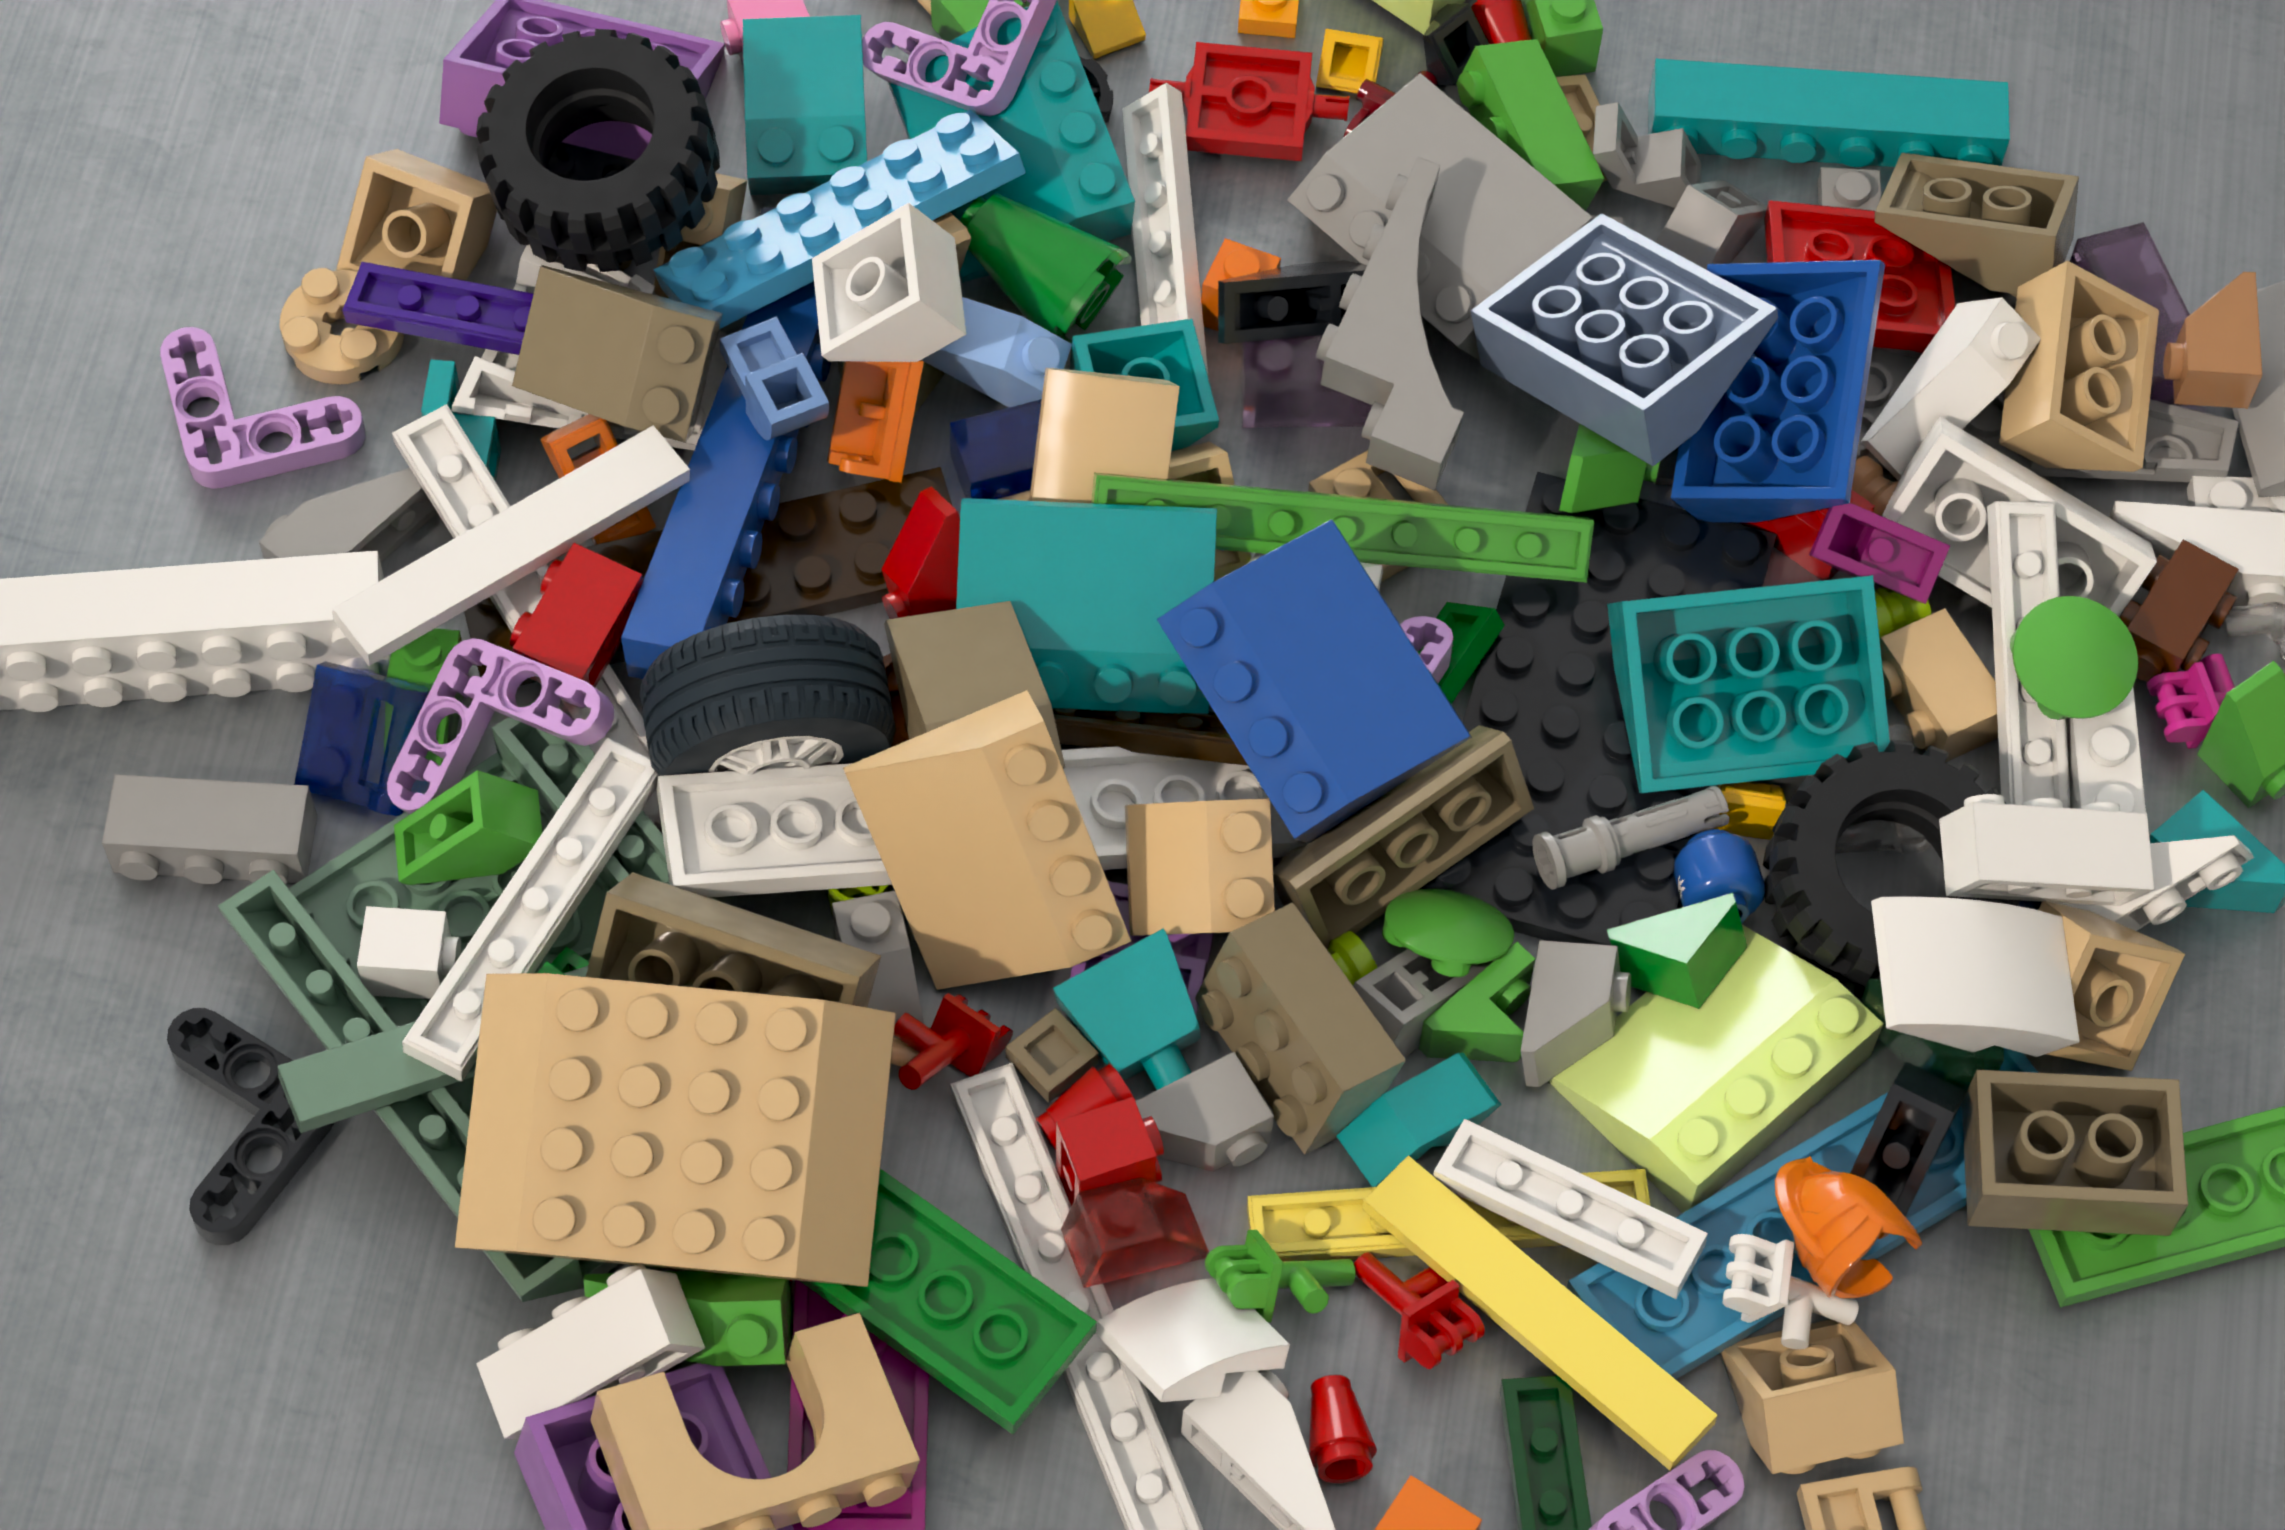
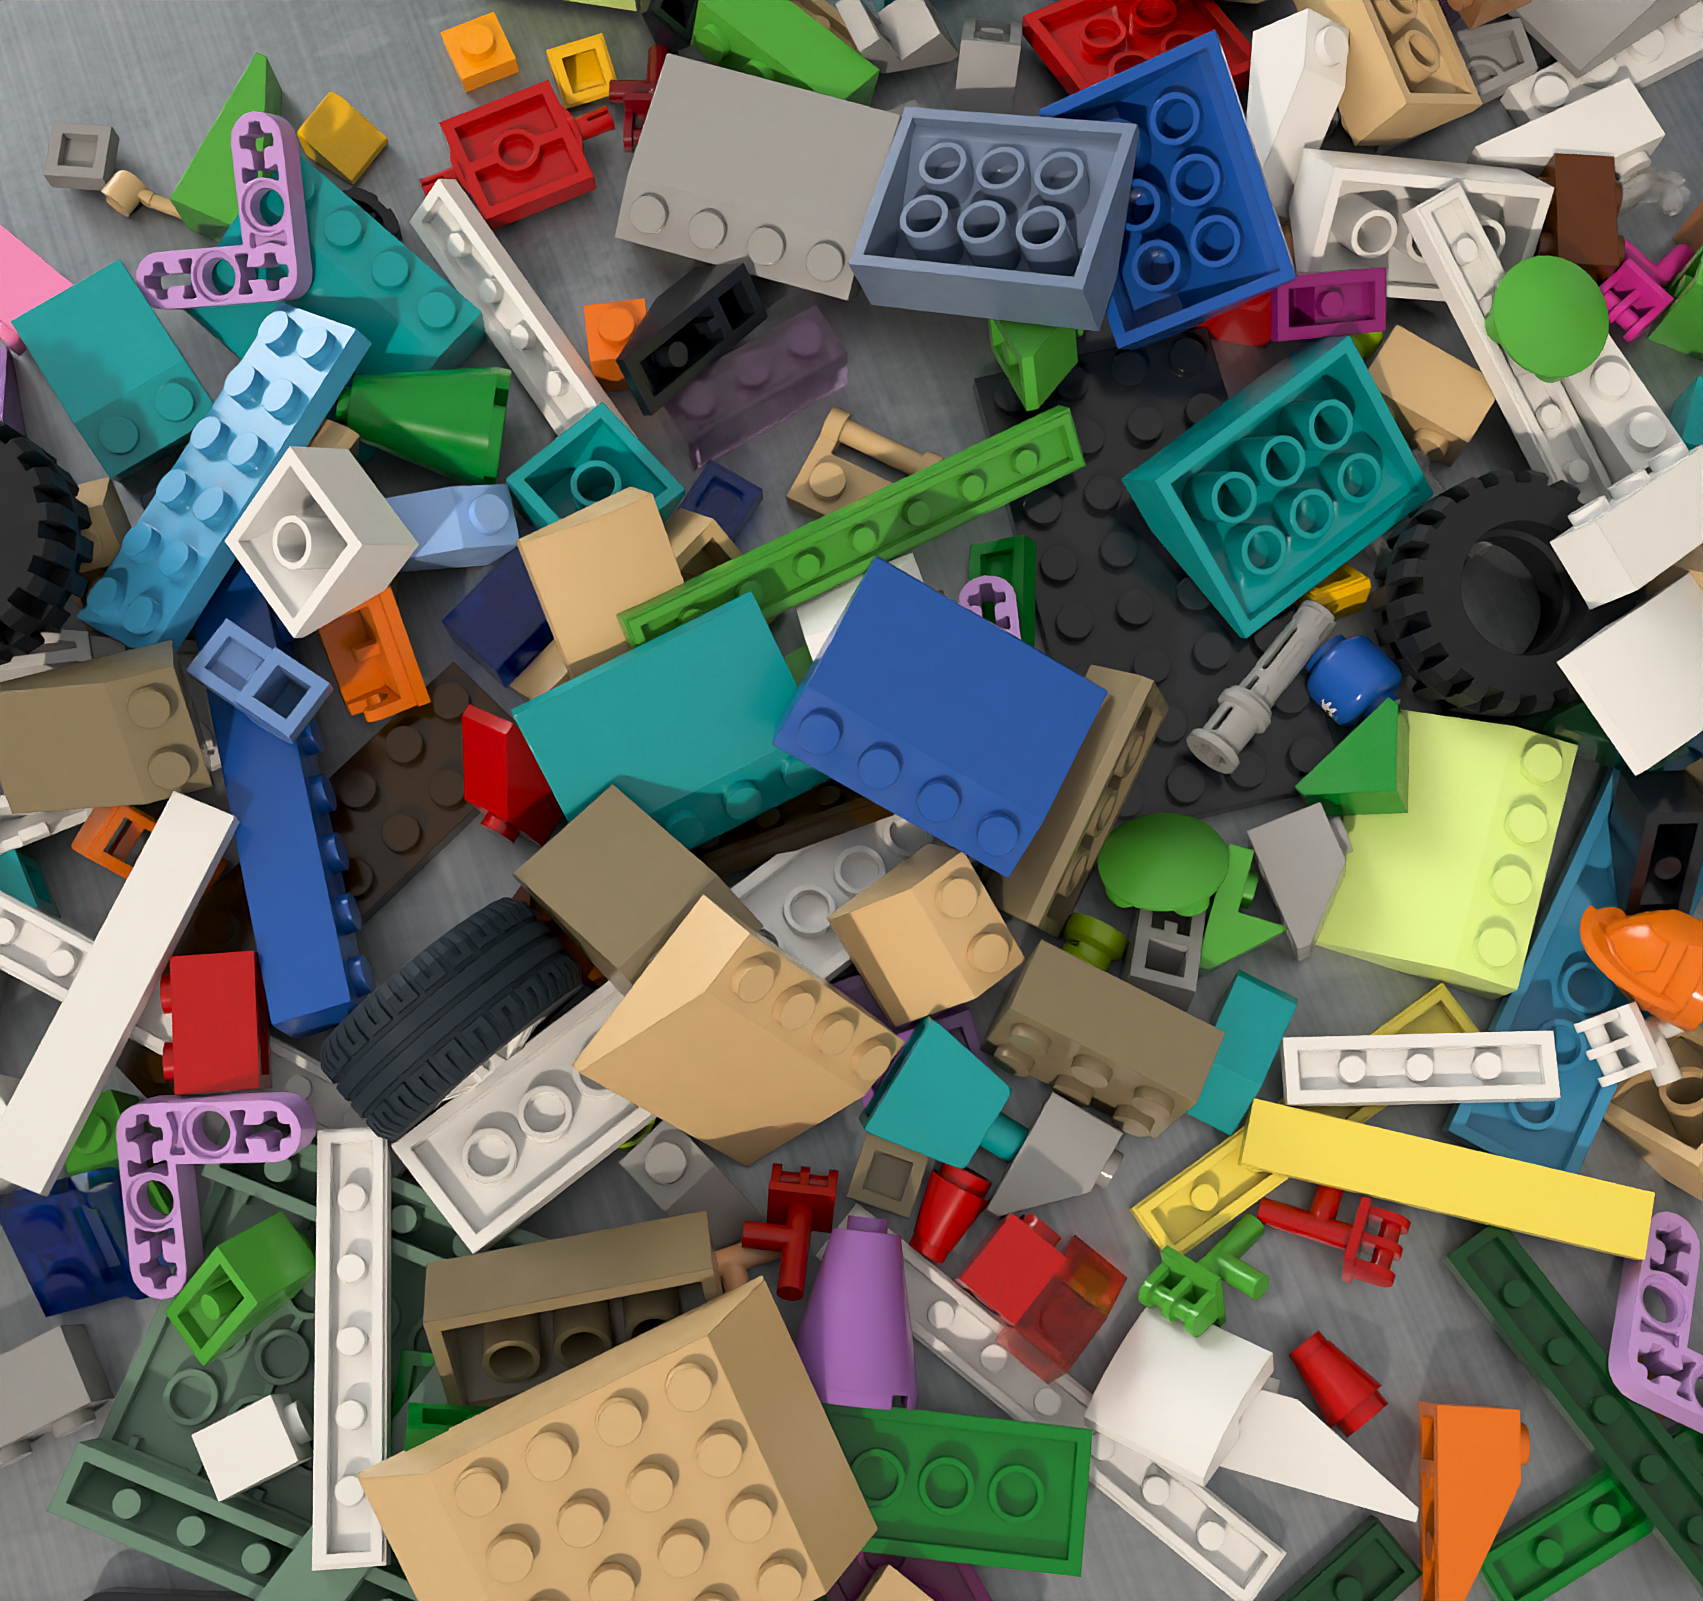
camera: 30 degrees left, 15 degrees up
light grey arch [1316,156,1464,491] -> none
none -> clear blue plate [678,459,763,543]
none -> medium lavender cone [794,1215,919,1410]

